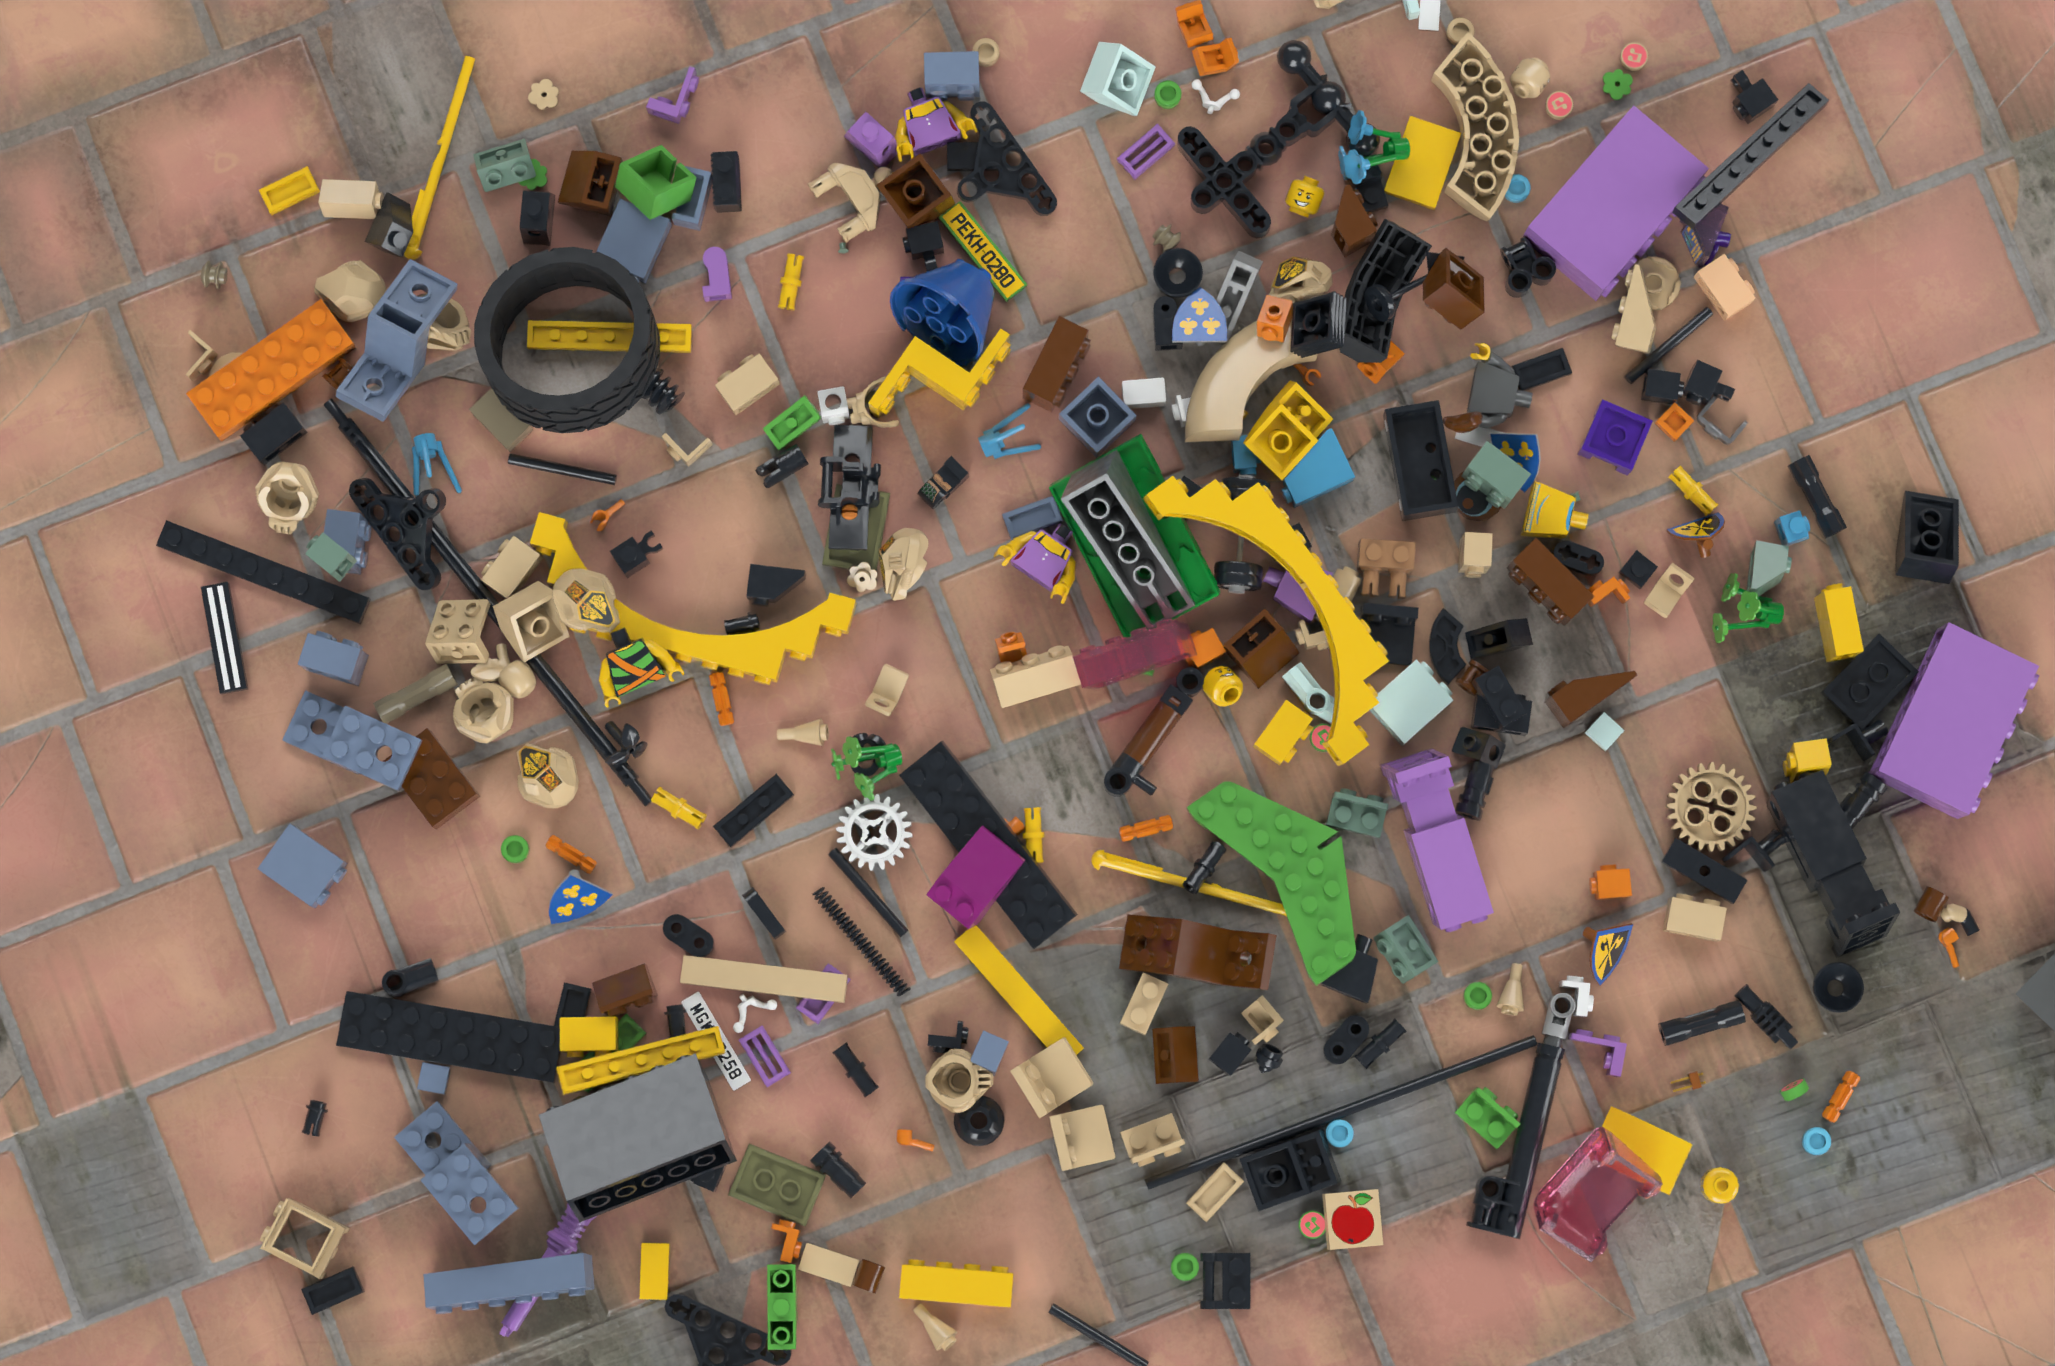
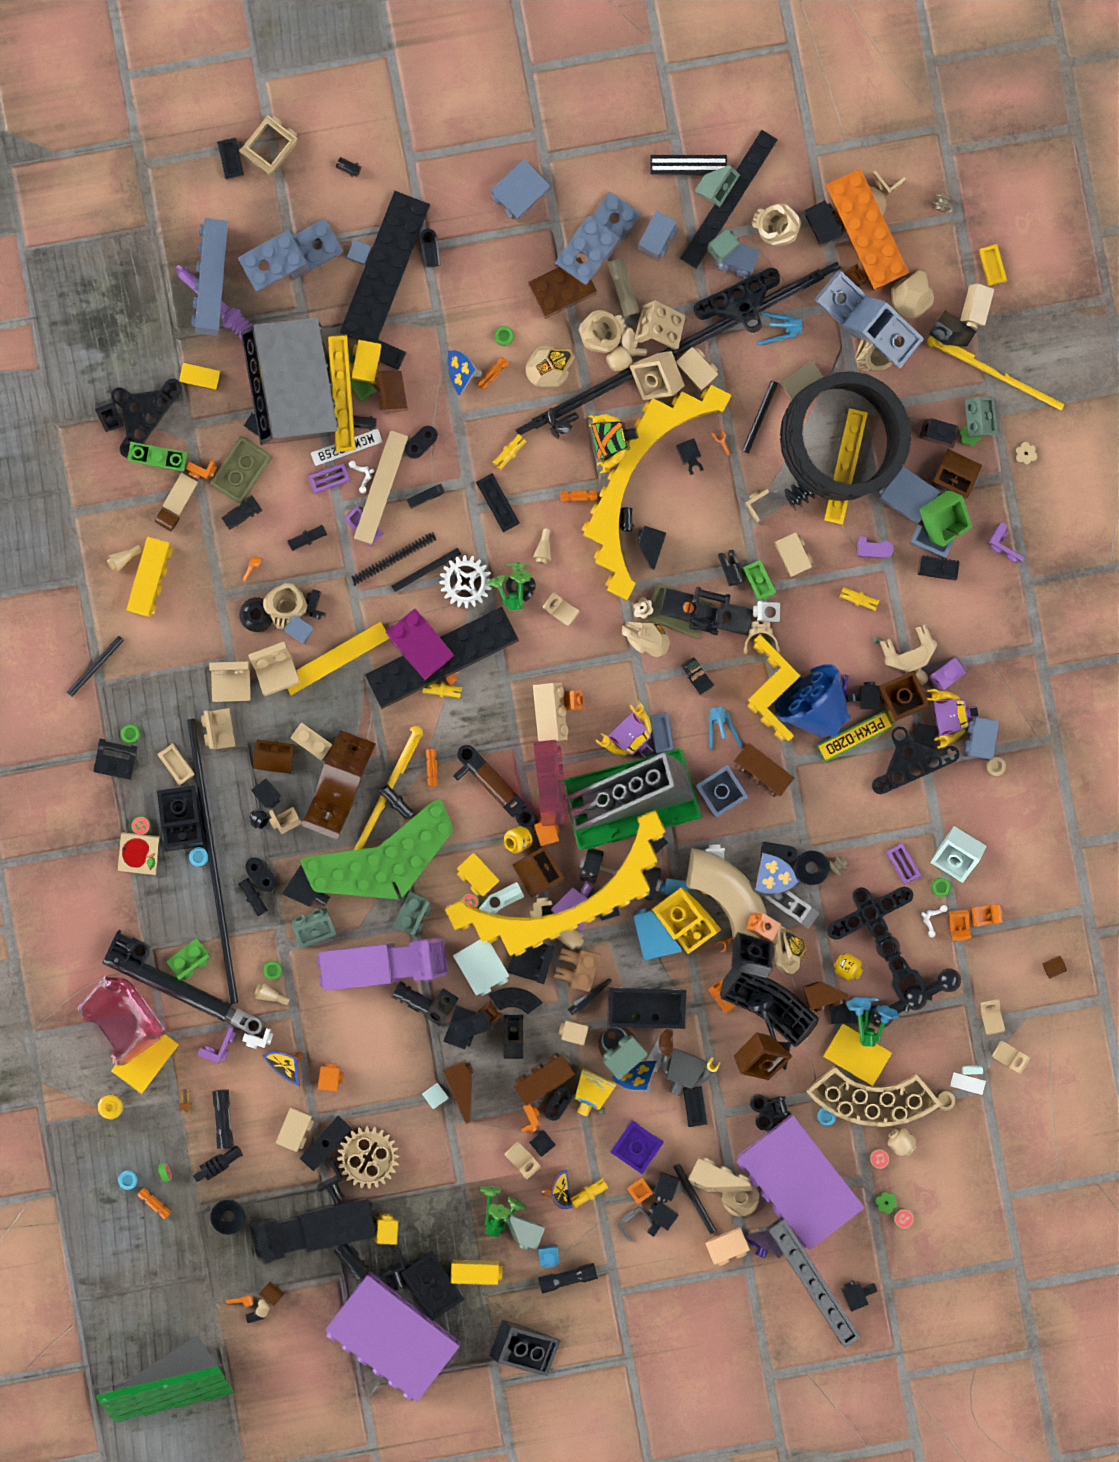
camera: 105 degrees right, 5 degrees up
tan helmet [553,568,620,633] -> none
white piece [1122,378,1166,409] -> none
none -> black piece [567,979,612,1015]
none -> sand green slope [695,165,740,207]

